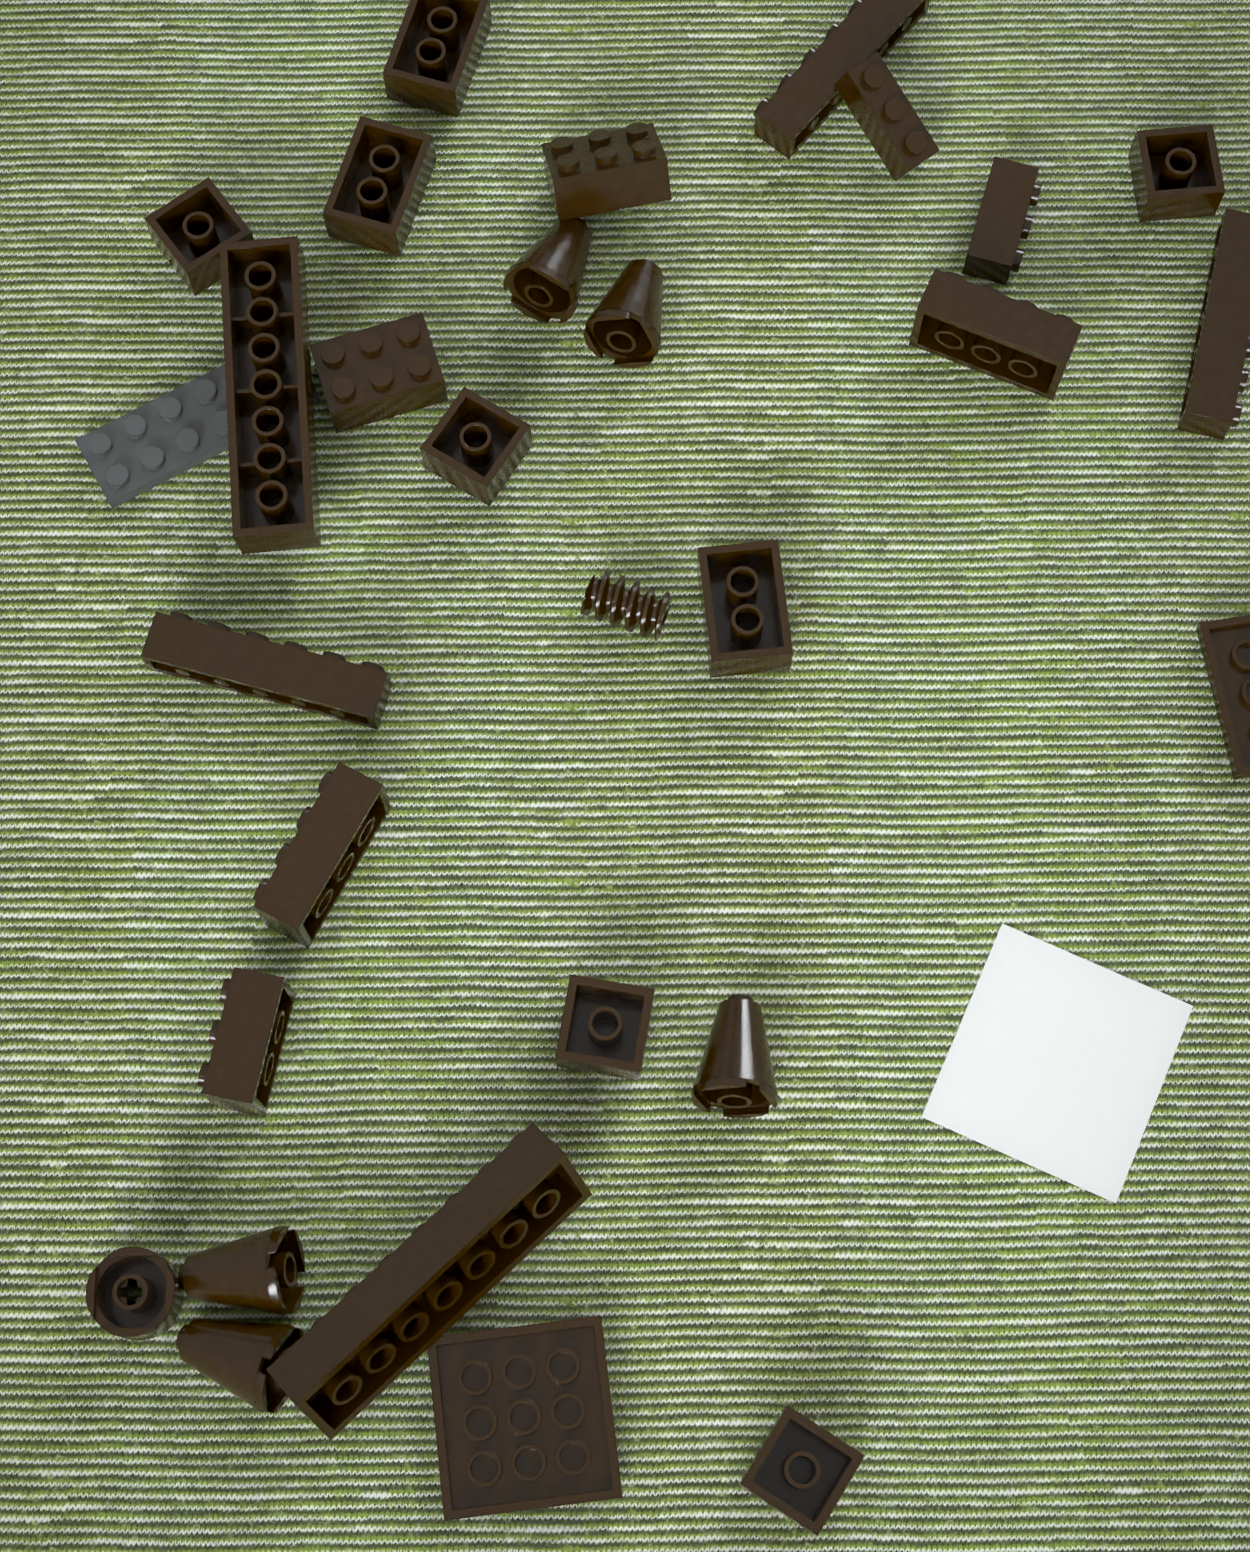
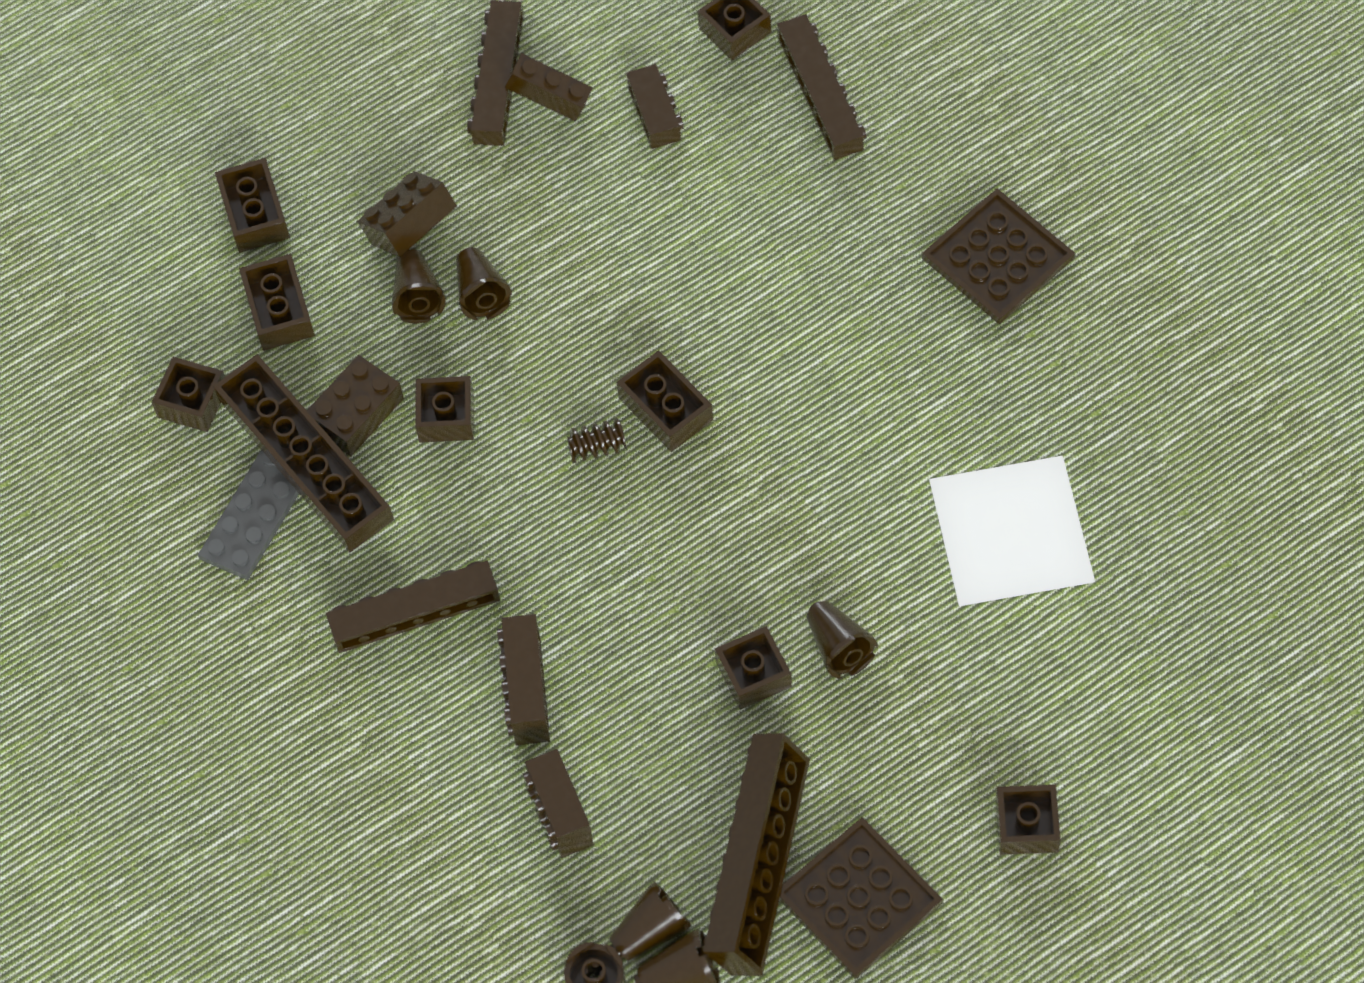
camera: 30 degrees left, 10 degrees down
dark brown brick [909,269,1083,400] -> none

